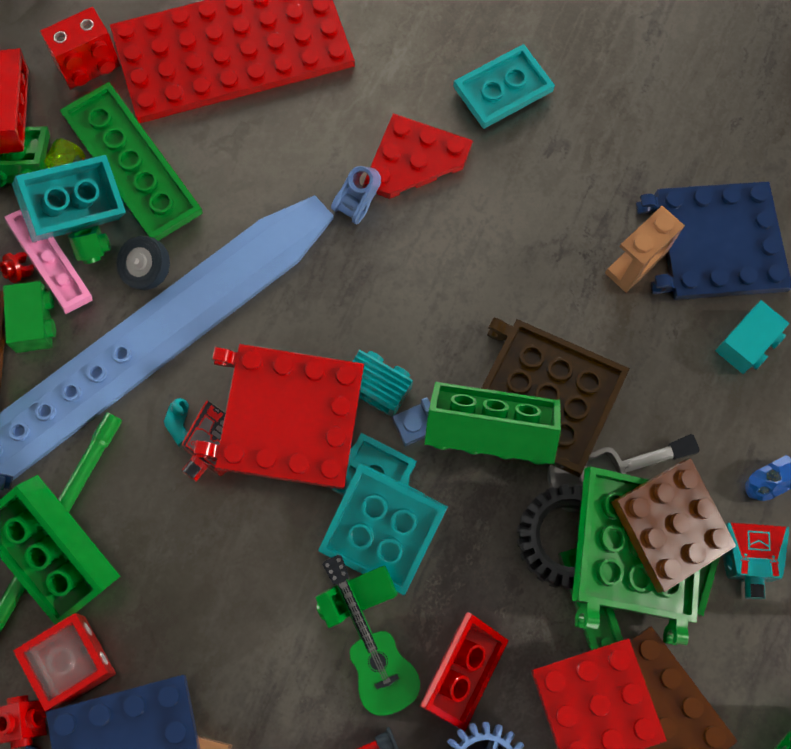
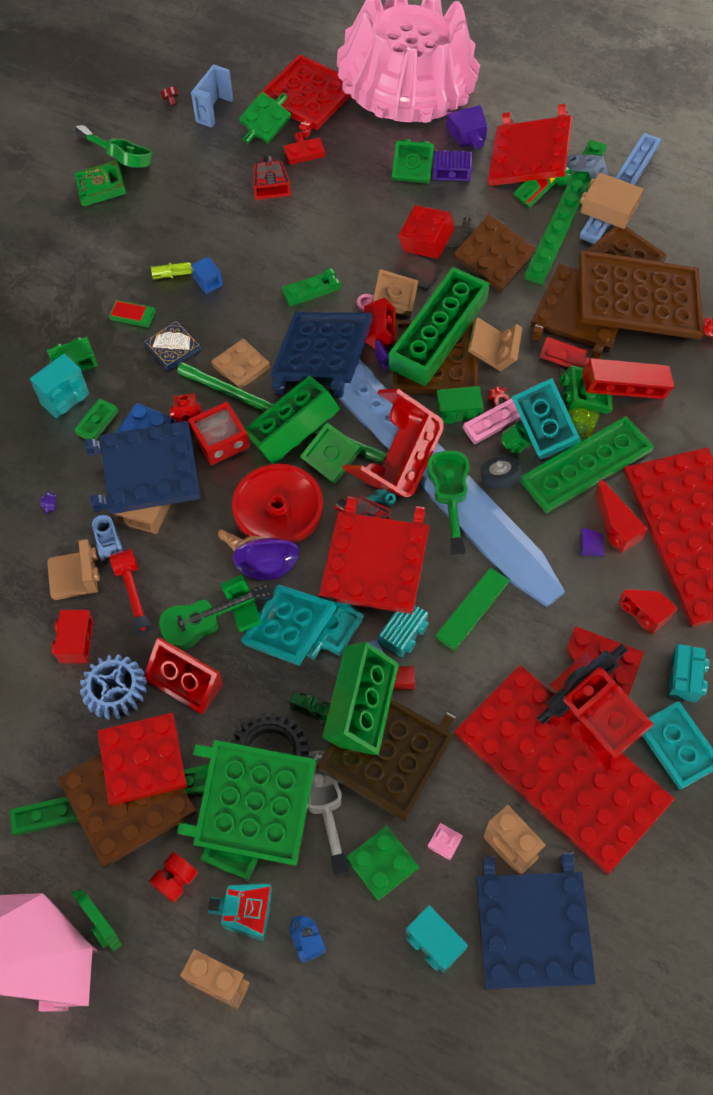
camera: 100 degrees right, 10 degrees down
red piece [40,6,121,90] -> none
medium blue piece [331,166,381,225] -> none
reddish brown plate [611,458,736,593] -> none
none -> red wheel [148,851,198,903]
none -> dark purple hat [217,529,299,581]
none -> red dish [232,464,323,544]
none -> dark green plate [289,693,331,723]
none -> green plate [300,423,362,484]
none -> red windscreen [342,389,444,497]
none -> green plate [346,826,419,901]
none -> red slope [393,666,415,690]
none -> green piece [427,451,469,555]
none -> bright pink tile [428,823,463,860]
none -> green tile [436,567,510,652]
none -> red plate [454,665,675,875]
none -> red piece [536,643,654,759]
none -> dark purple slope [580,528,605,556]
none -> red slope [595,480,648,553]
none -> red slope [619,589,678,634]
none -> teal brick [668,644,709,702]

